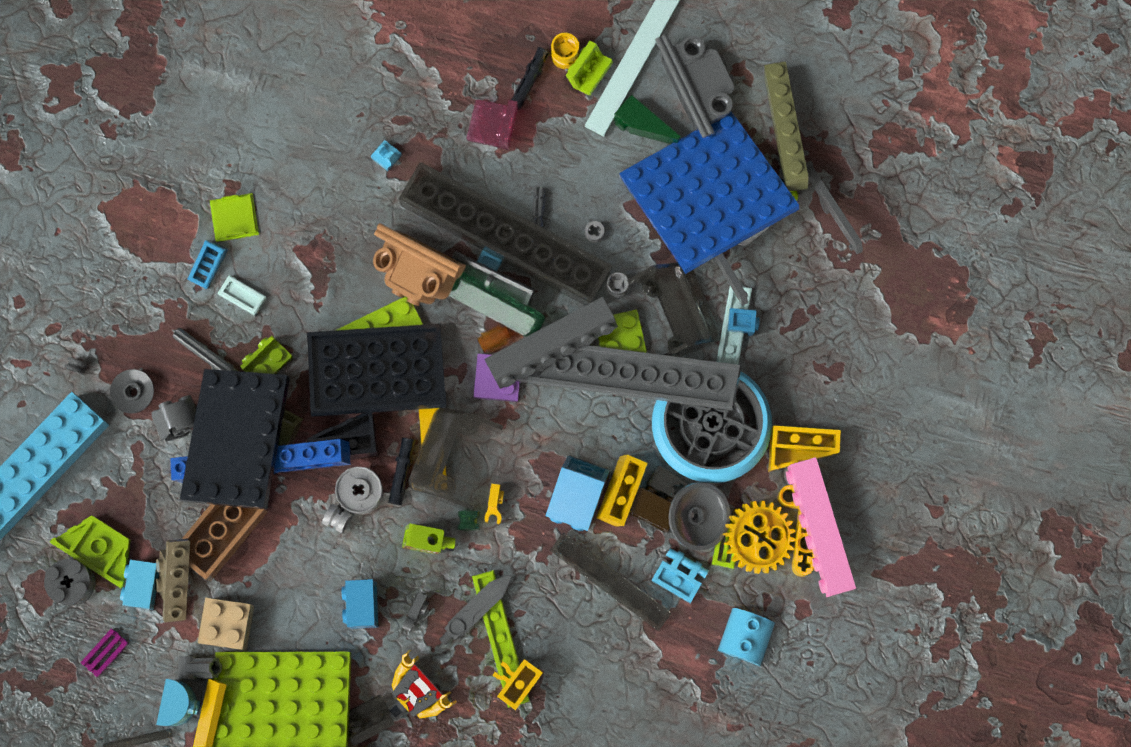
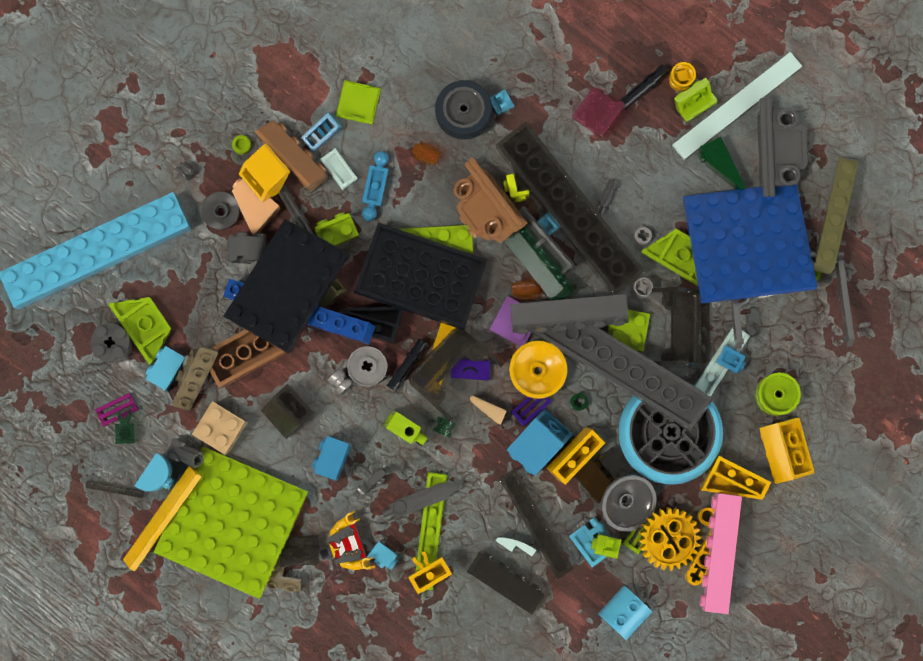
camera: 25 degrees right, 5 degrees up
yellow plate [484,483,504,525] -> none
none -> clear green plate [115,410,135,444]
none -> lime tile [232,135,252,155]
none -> light nougat slope [232,178,281,235]
none -> yellow slope [239,143,290,202]
none -> medium nougat slope [255,120,327,193]
none -> clear smoke slope [261,384,315,439]
none -> dark azure plate [362,151,389,221]
none -> medium azure brick [367,541,398,570]
none -> clear orange brick [411,141,441,166]
none -> wheel [435,80,492,140]
none -> dark purple tile [451,359,491,381]
none -> clear smoke brick [467,551,544,614]
none -> tan slope [470,396,507,425]
none -> light aqua slope [495,537,536,556]
none -> neon yellow bracket [503,174,529,202]
none -> yellow dish [509,341,567,399]
none -> dark purple tile [511,397,552,426]
none -> dark green bush [570,393,588,411]
none -> lime brick [591,534,621,559]
none -> lime wing [641,229,698,286]
none -> lime wheel [754,372,801,416]
none -> yellow slope [759,418,815,484]

